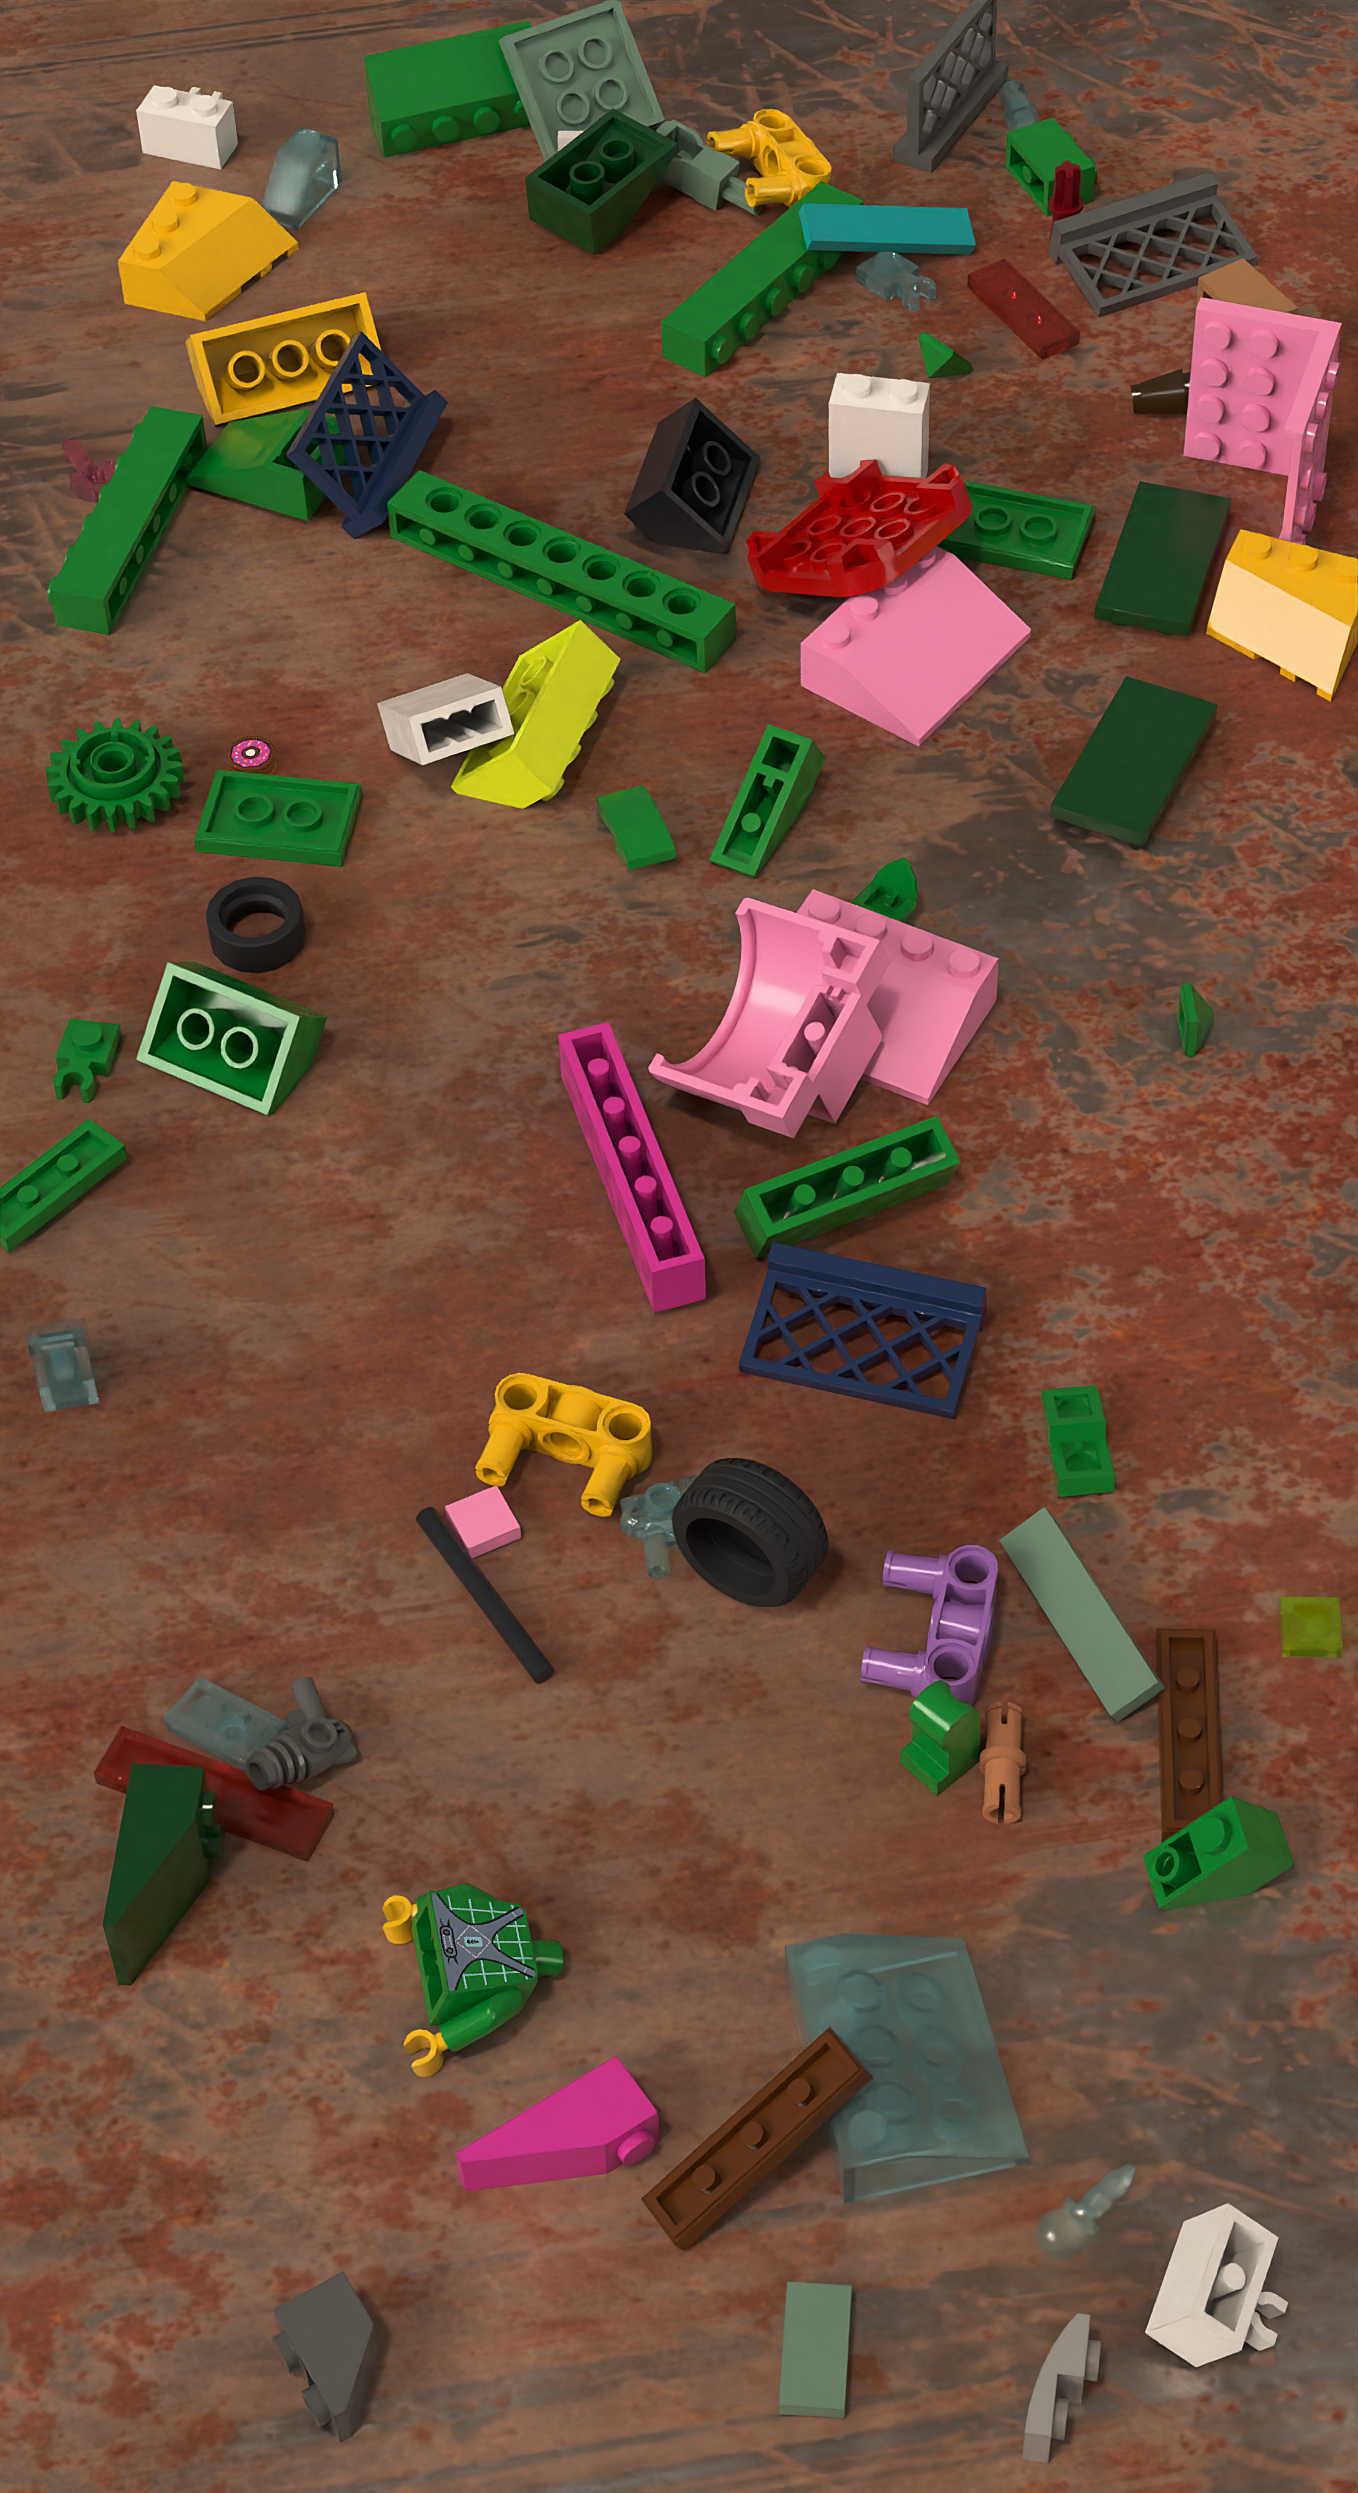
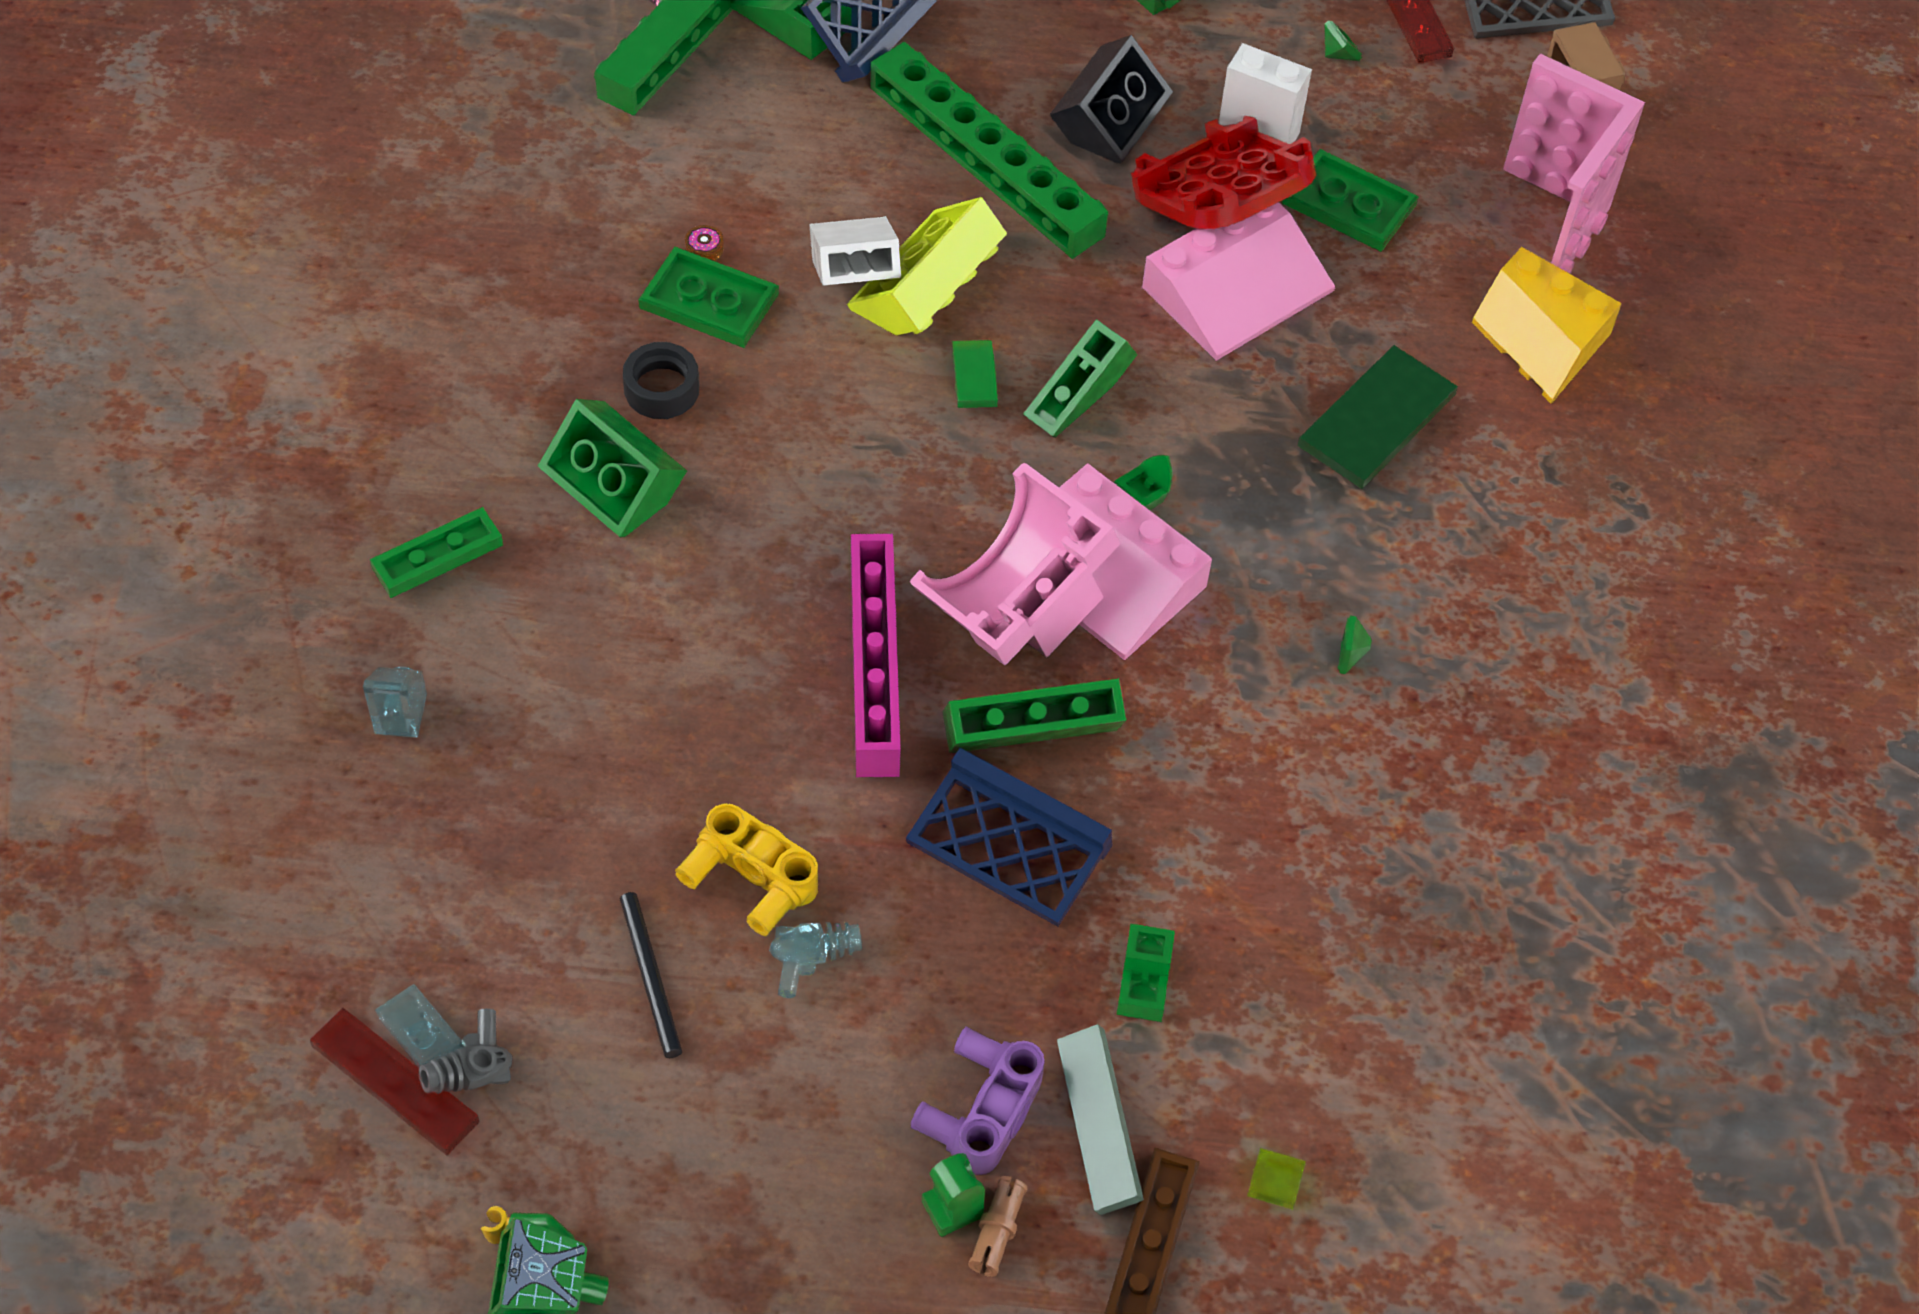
camera: 10 degrees right, 5 degrees up
green gear [45,718,185,833] -> none
green plate [53,1018,122,1103] -> none
dark green slope [103,1763,225,1986] -> none
bright pink tile [445,1485,521,1558] -> none
black tyre [672,1458,829,1607] -> none
dark green tile [1094,481,1232,637] -> none
dark brown cone [1131,368,1191,415] -> none

